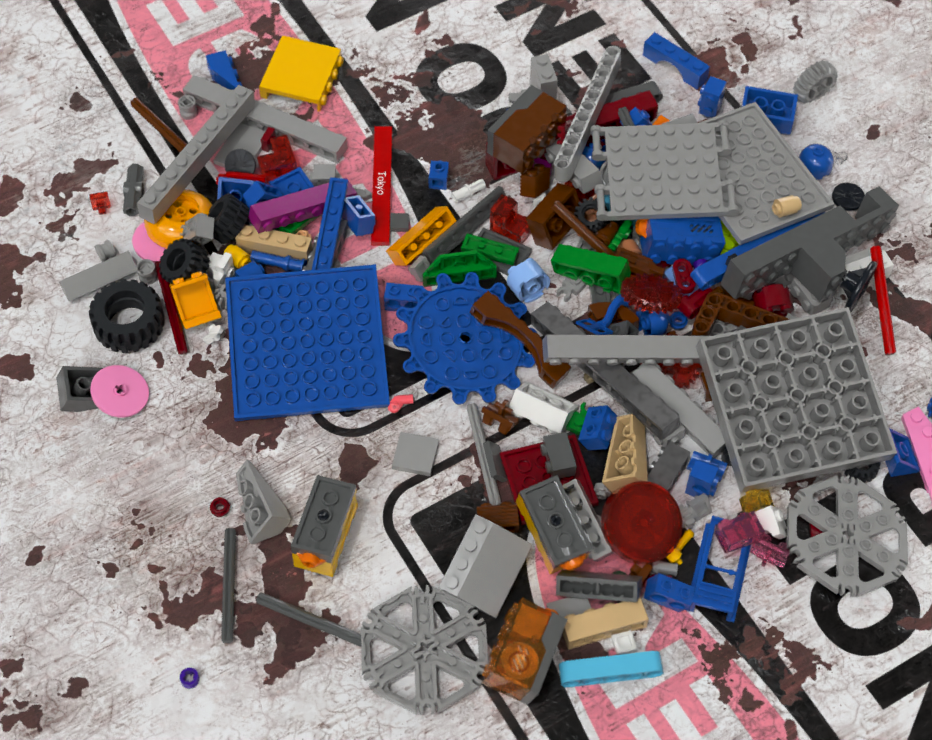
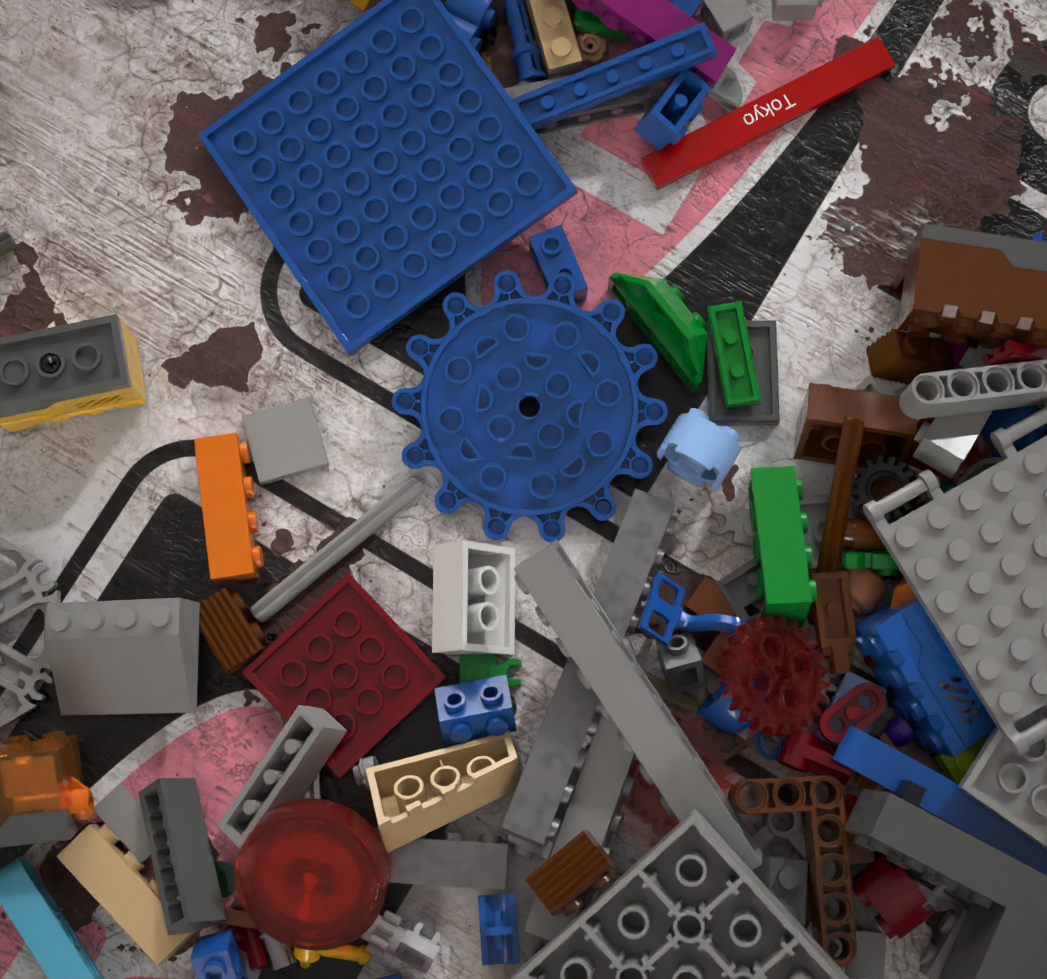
camera: 65 degrees right, 20 degrees up
white piece [203,324,224,345] -> none
dark red plate [210,497,230,517] -> none
light grey wedge [236,460,291,544] -> none
light orange brick [386,206,456,266] -> none
coral arm [388,394,413,413] -> none
dark grey tile [390,213,409,232] -> none
light grey tile [408,255,430,282] -> none
dark grey tile [423,186,508,265] -> none
blue brick [429,160,449,190] -> none
white axle [451,179,486,203] -> none
reddish brown arch [470,291,572,389] -> none
reddish brown hips [481,400,520,435] -> none
dark grey tile [483,440,507,483] -> none
clear red brick [490,194,531,244] -> none
dark grey piece [516,475,592,575] -> none
dark grey brick [540,432,576,479] -> none
white tile [611,630,638,655] -> none
blue brick [685,459,720,498] -> none
none -> orange brick [194,433,264,584]
none -> reddish brown brick [525,830,617,917]

